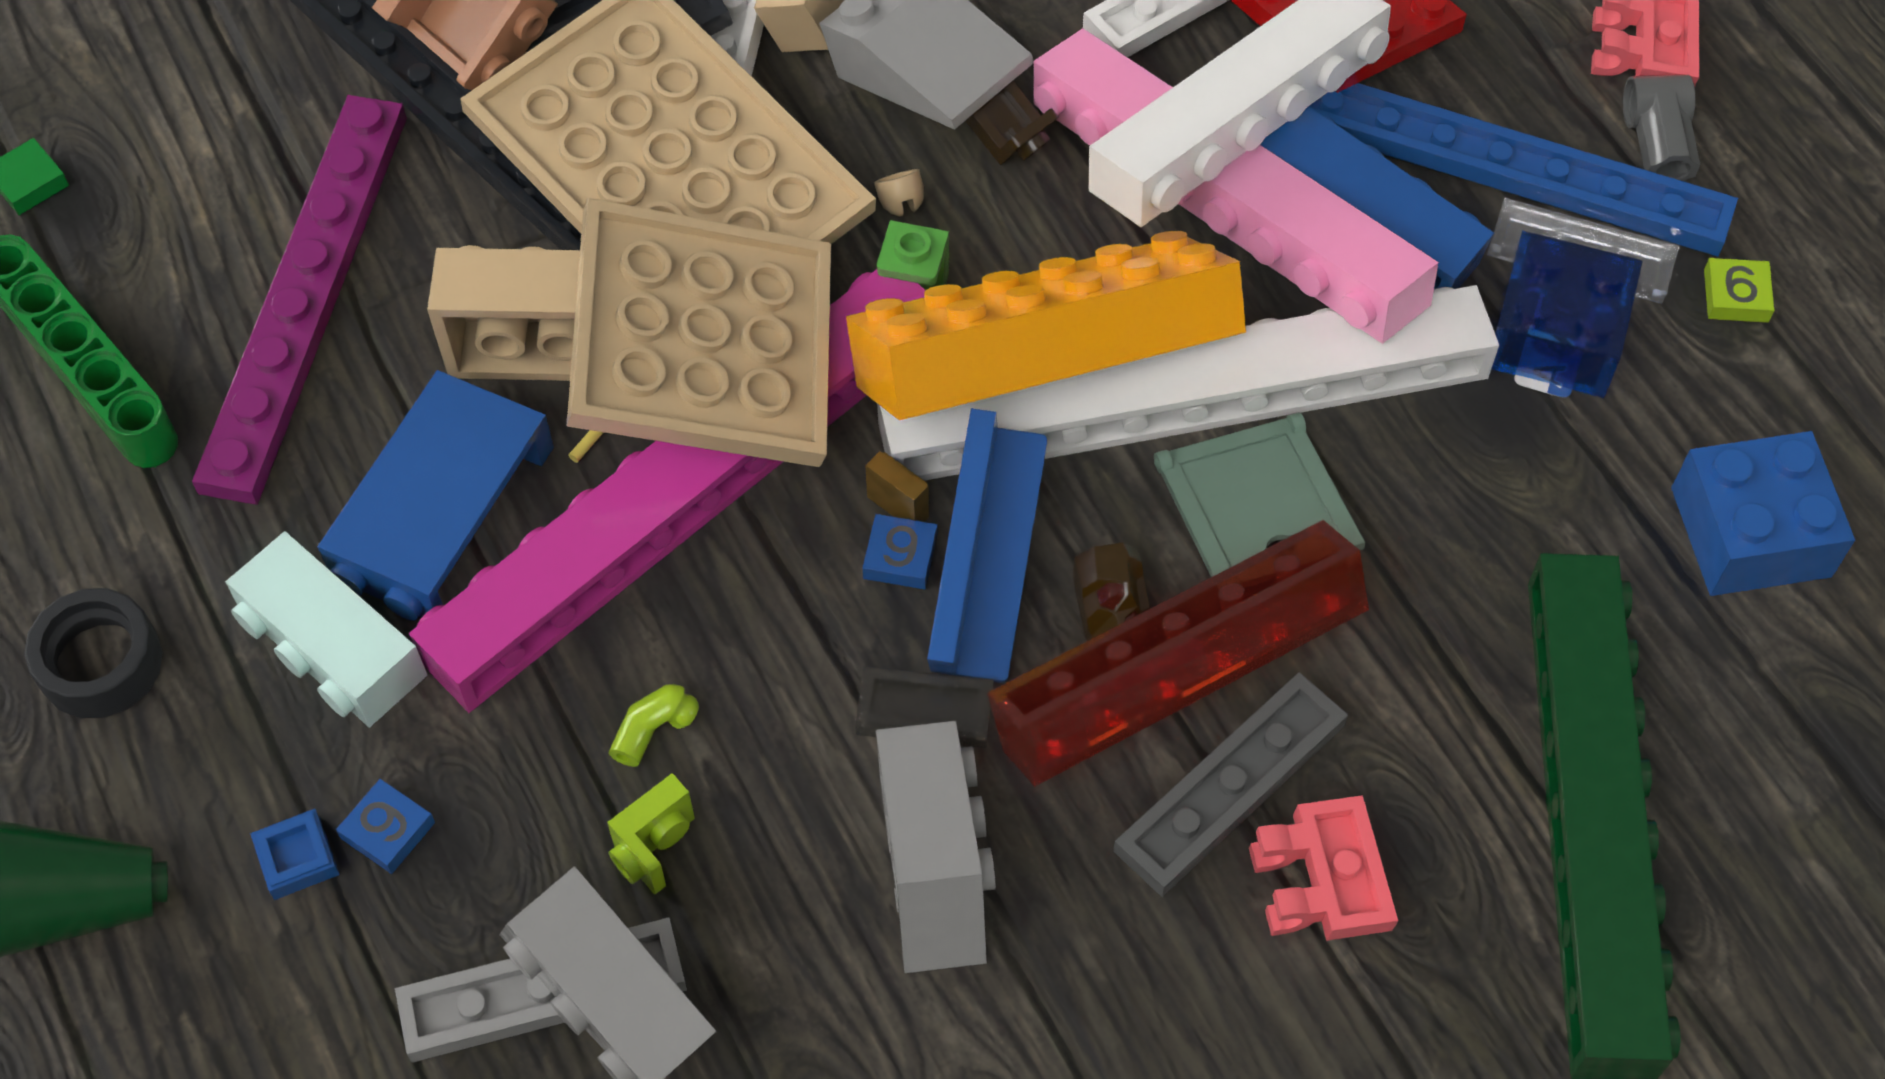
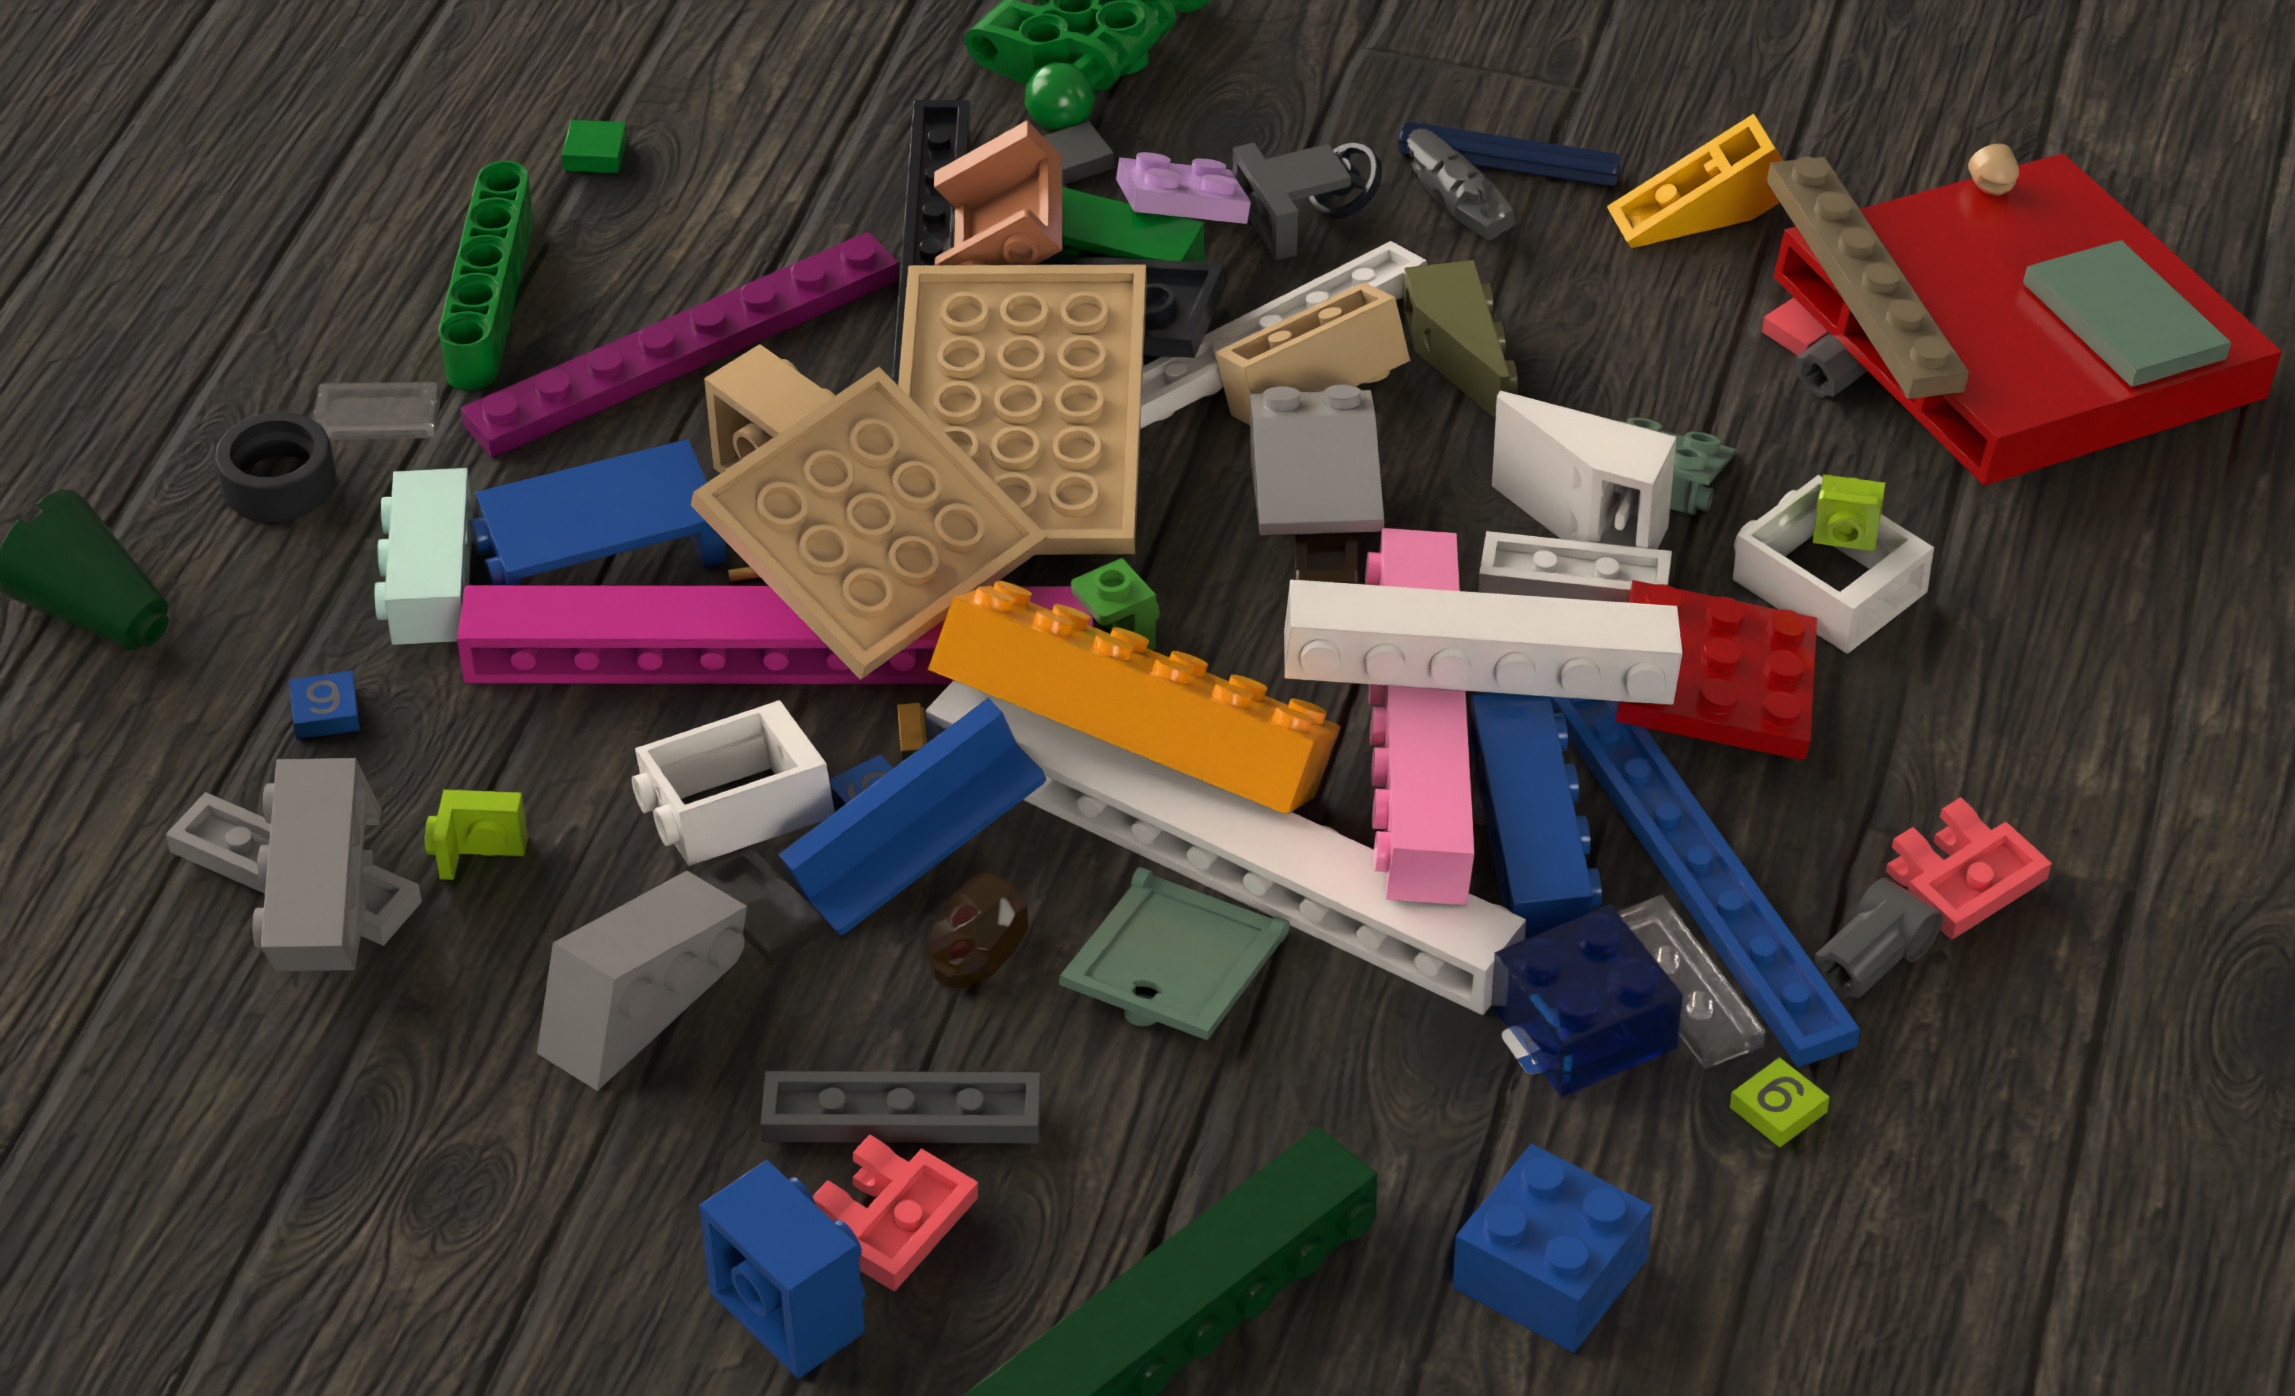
camera: 45 degrees right, 15 degrees down
blue tile [250,809,340,900] -> none
lime arm [608,684,699,767] -> none
tan hinge [874,169,924,216] -> none
clear red brick [987,520,1369,787] -> none
none -> clear tile [313,382,440,439]
none -> white window [632,700,835,866]
none -> blue brick [699,1160,865,1379]

